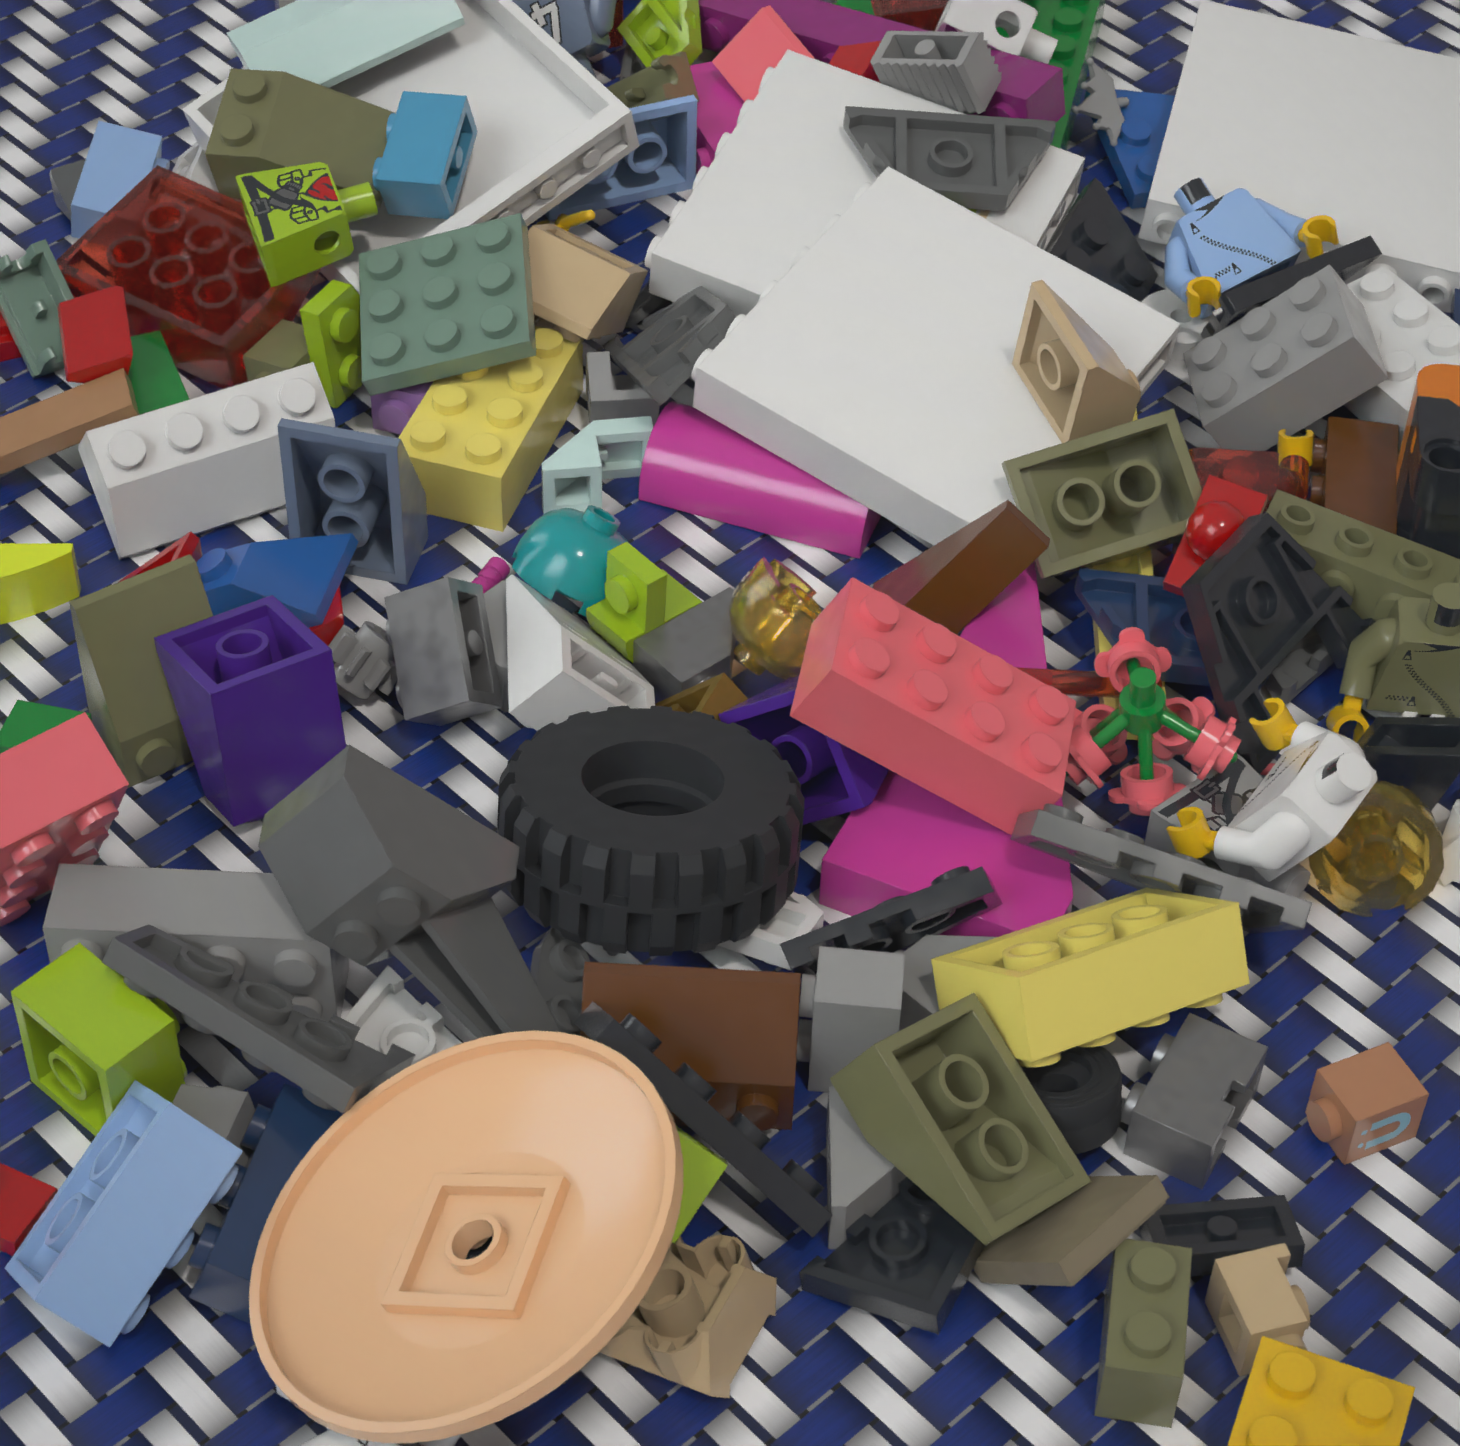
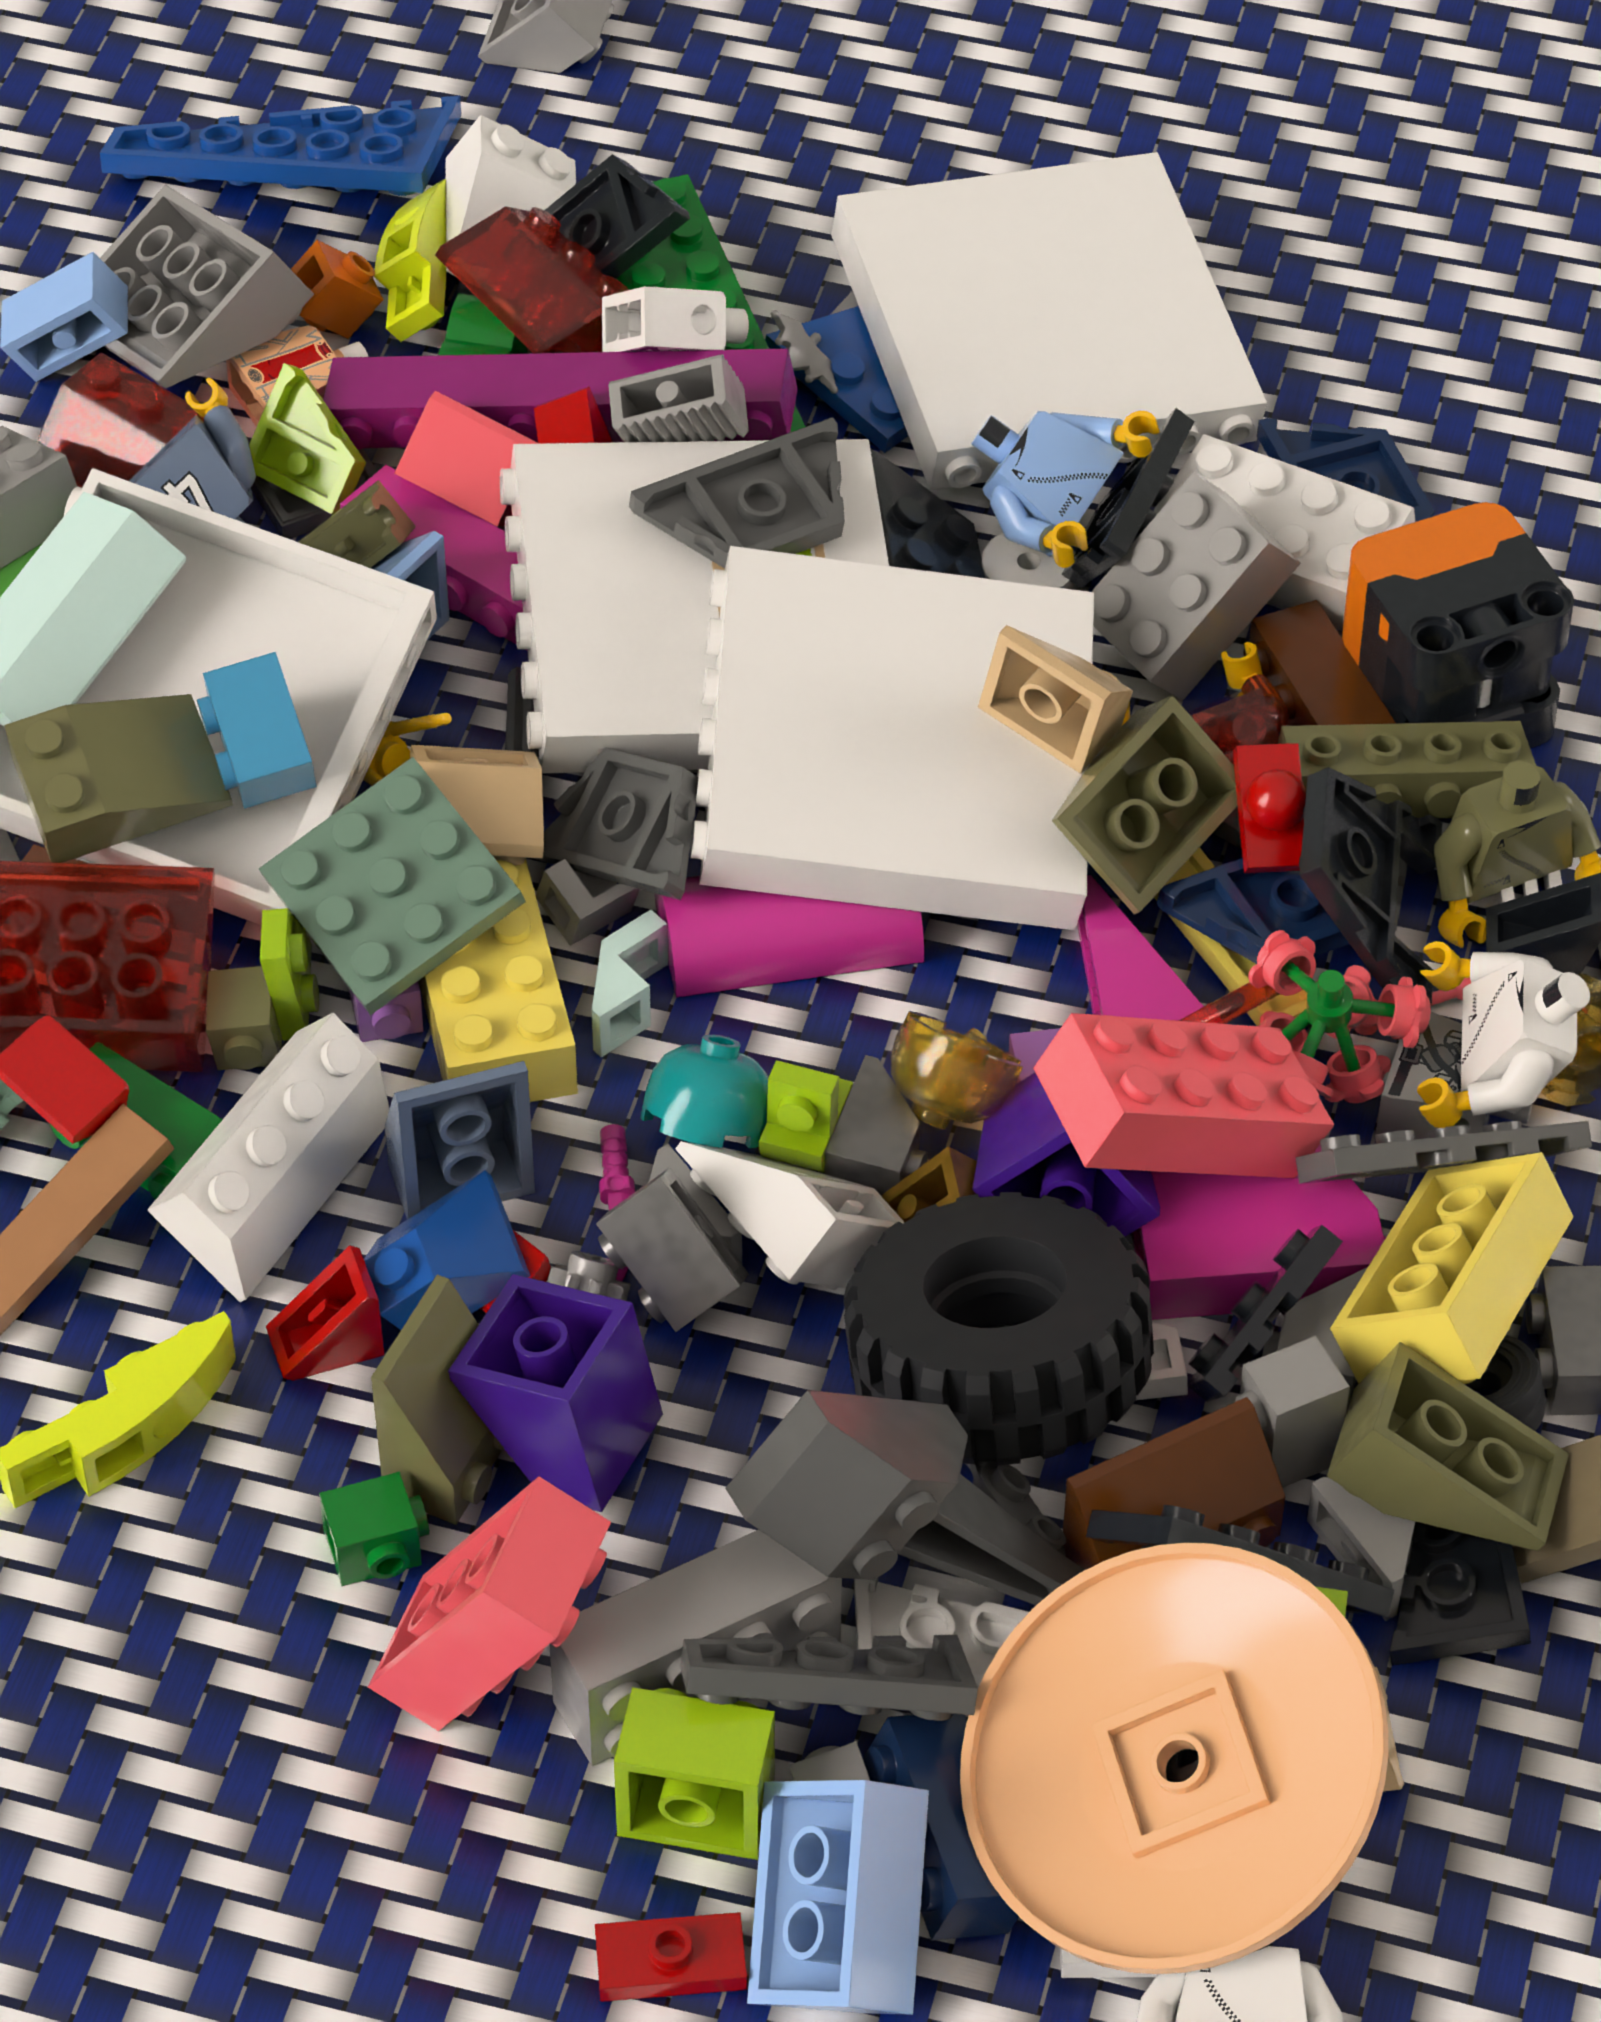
camera: 30 degrees left, 5 degrees up
lime torso [235,162,378,287] -> none
reddish brown slope [873,500,1050,635] -> none

